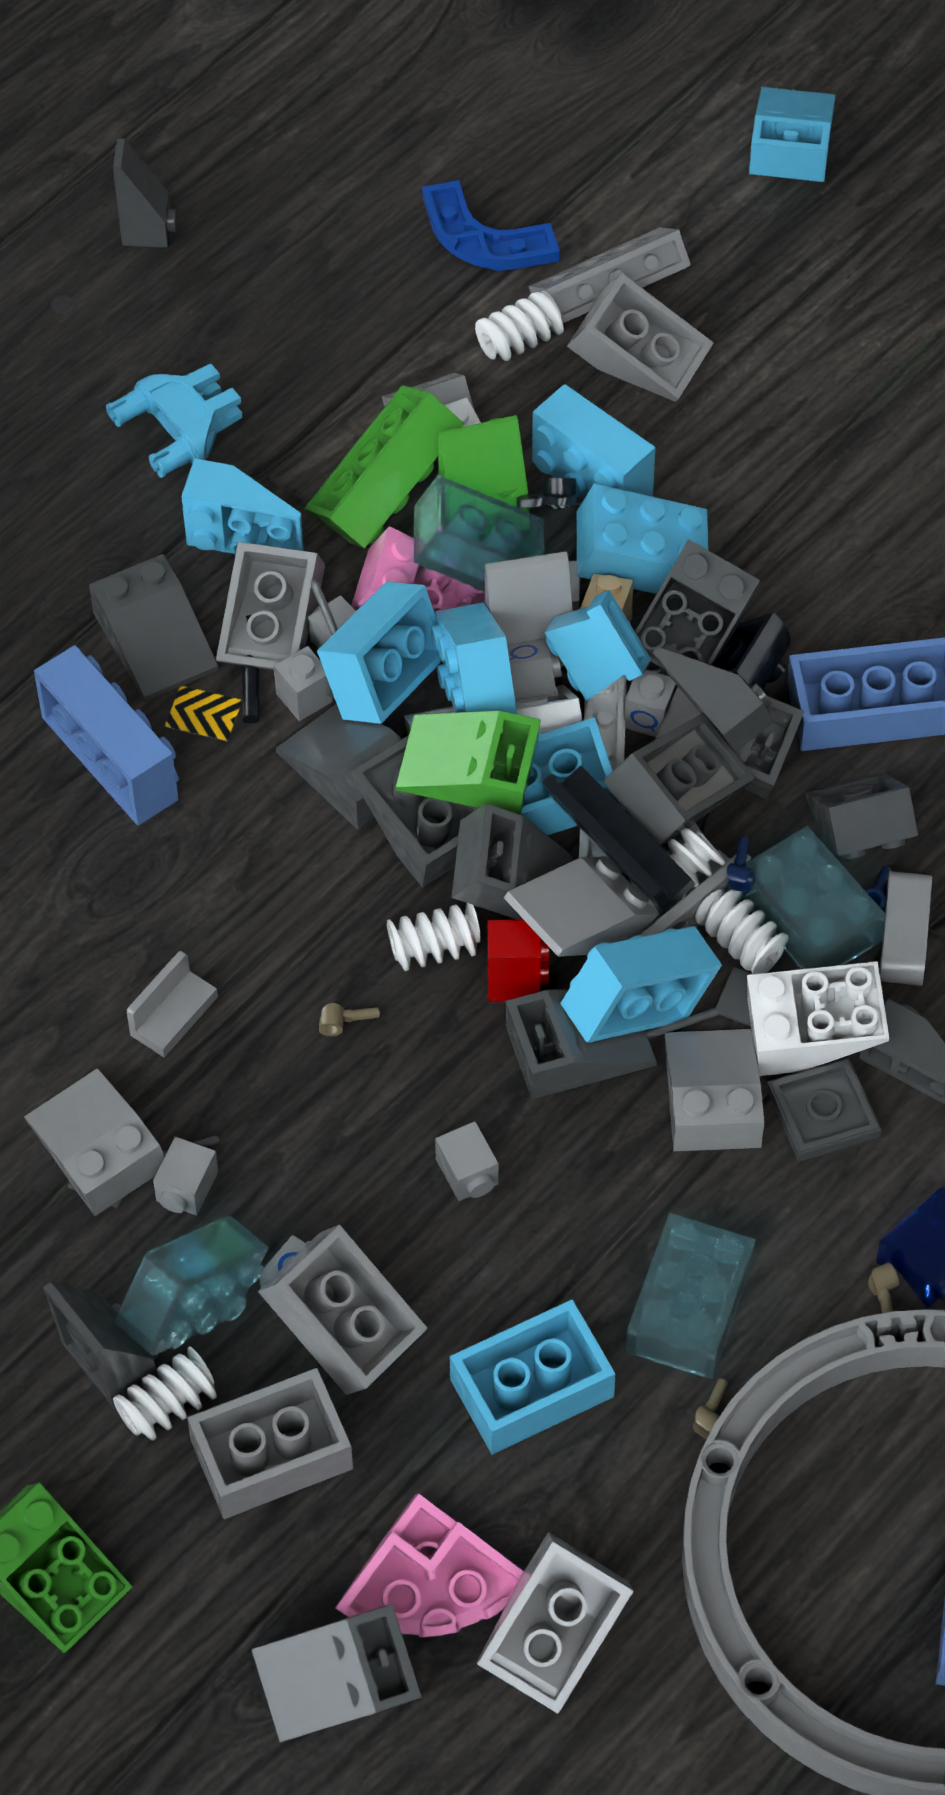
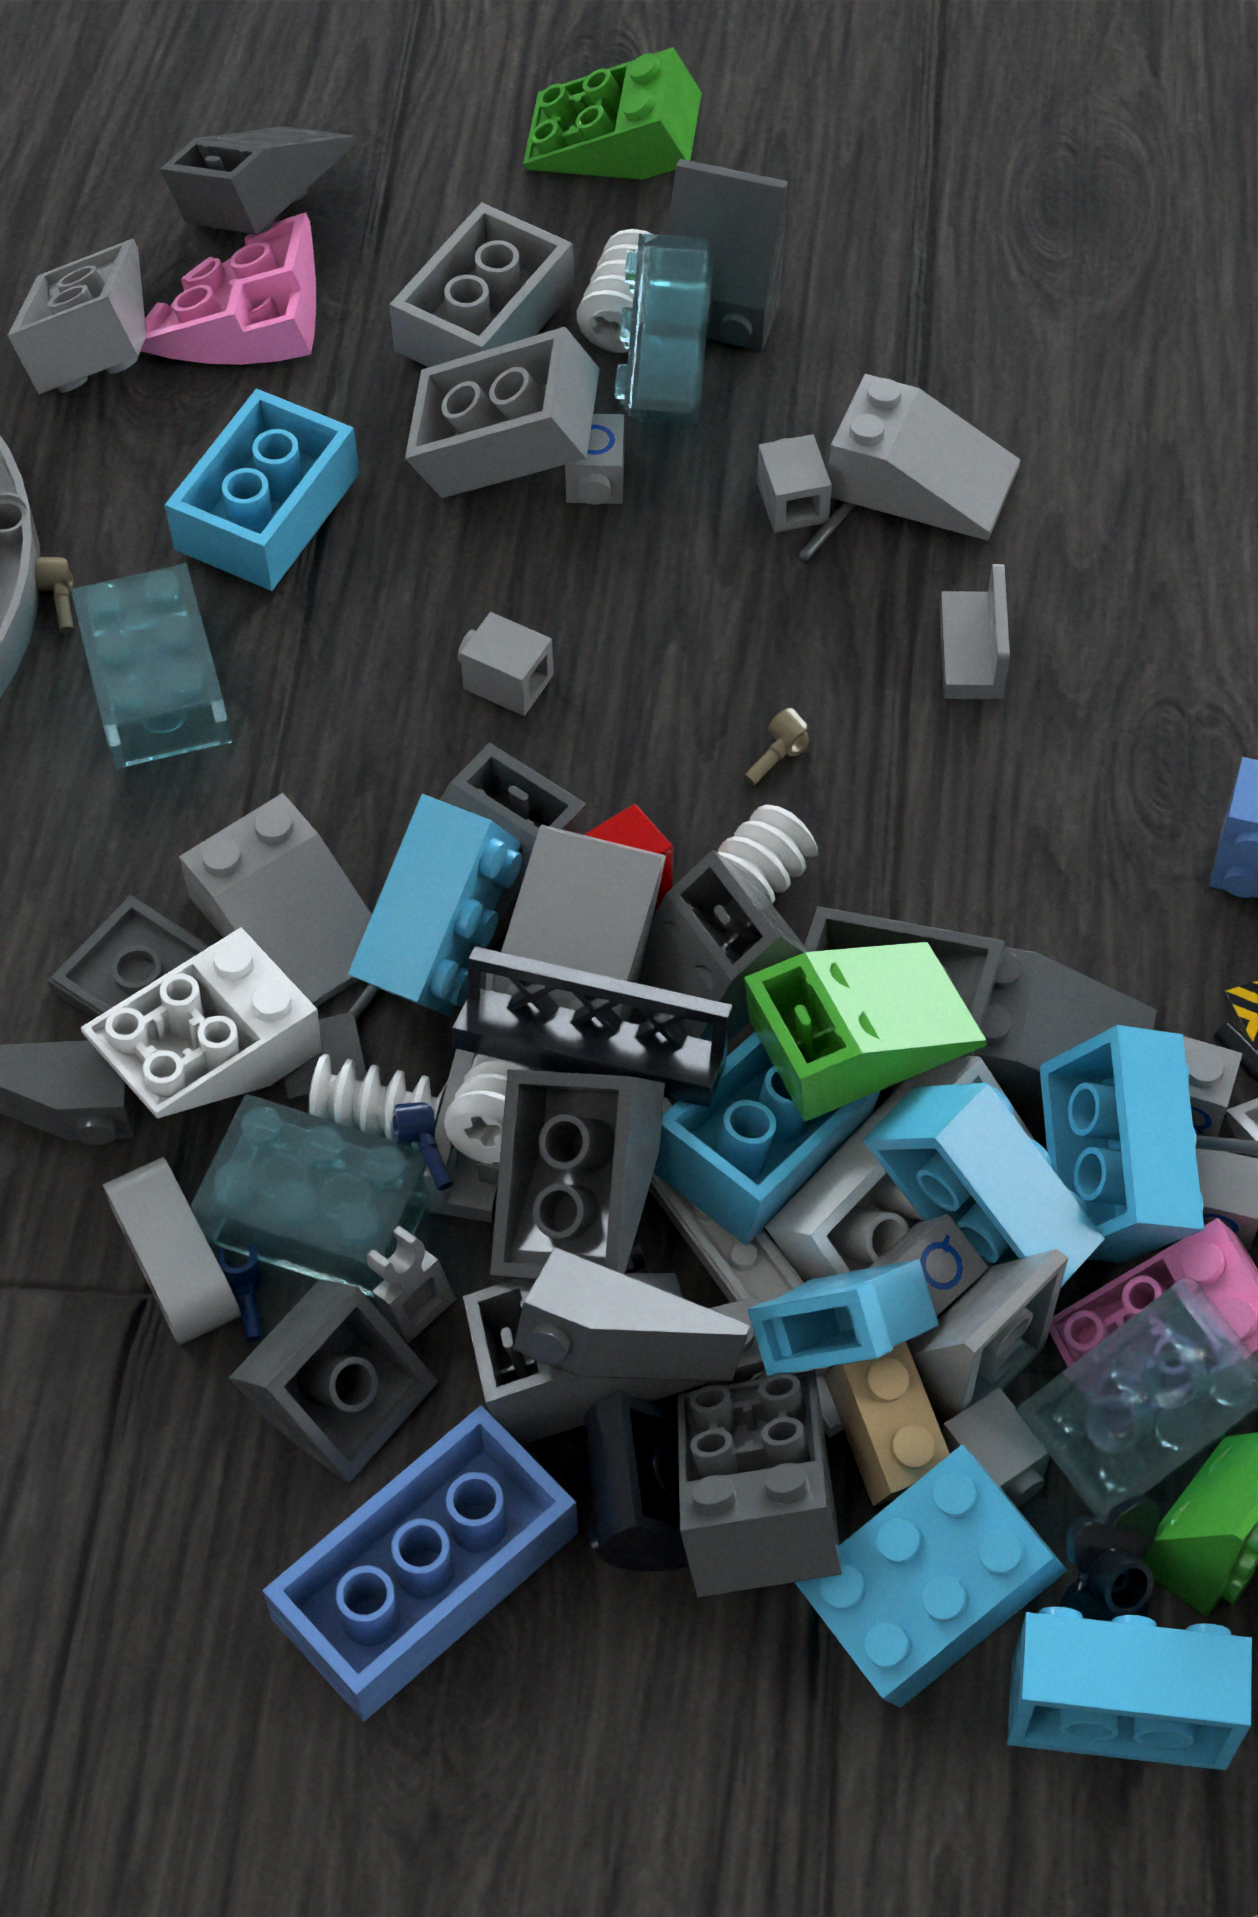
camera: 145 degrees right, 0 degrees up
none -> light grey plate [367,1226,456,1344]

